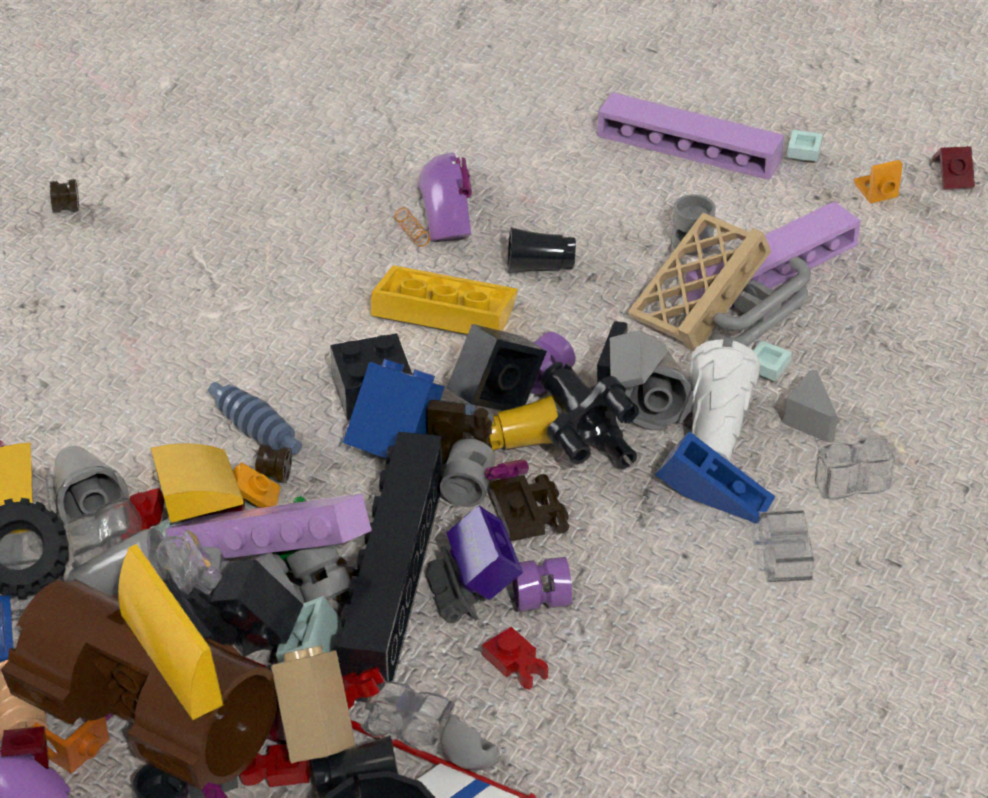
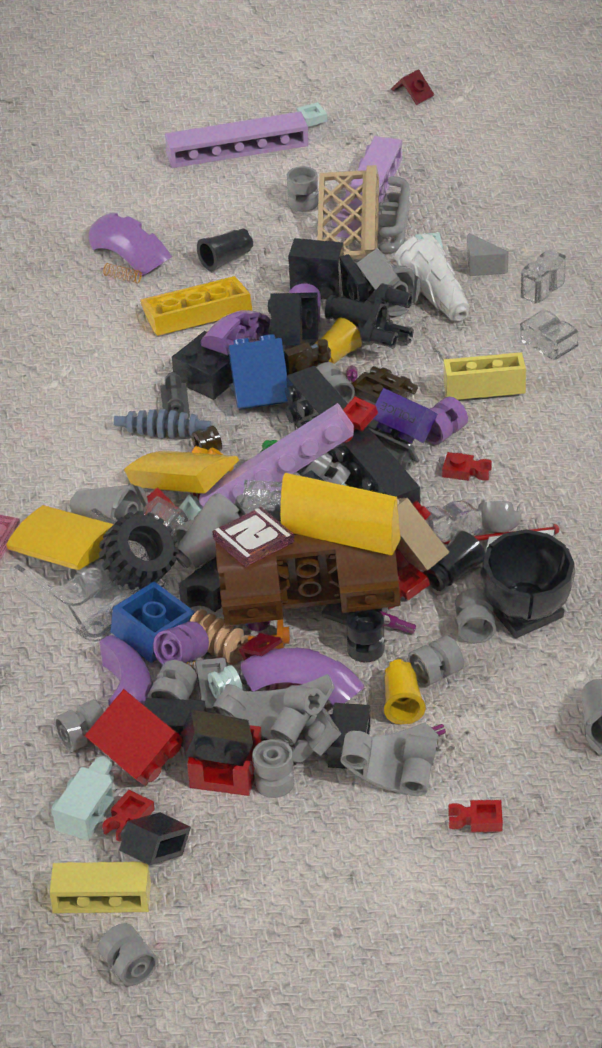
camera: 35 degrees left, 0 degrees up
blue slope [655,431,775,524] -> none
light orange bracket [854,160,903,204] -> none
none -> dark grey hinge [160,372,190,418]
none -> medium lavender brick [201,310,271,355]
none -> tile [212,507,295,567]
none -> black brick [288,238,344,300]
none -> red plate [343,397,378,443]
none -> light yellow brick [443,352,526,400]

